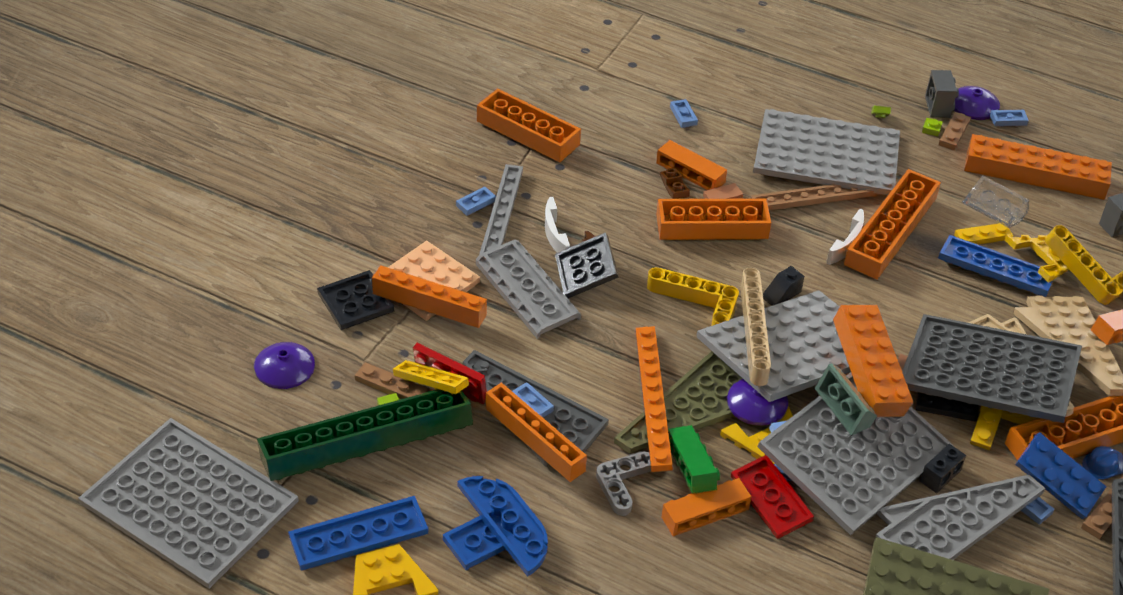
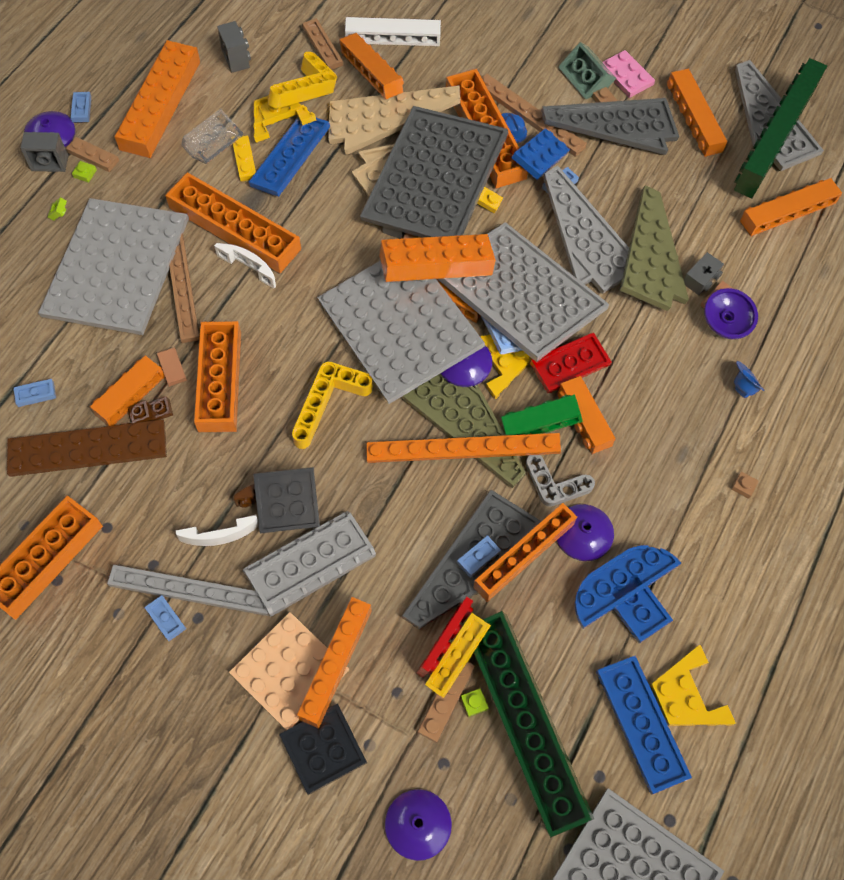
camera: 90 degrees left, 20 degrees up
tan beam [741,268,771,386] -> none
black slope [763,266,805,306] -> none
sand green slope [815,363,877,436] -> none
black brick [920,444,966,494] -> none
none -> reddish brown plate [7,420,167,477]
none -> dark purple dish [557,504,614,561]

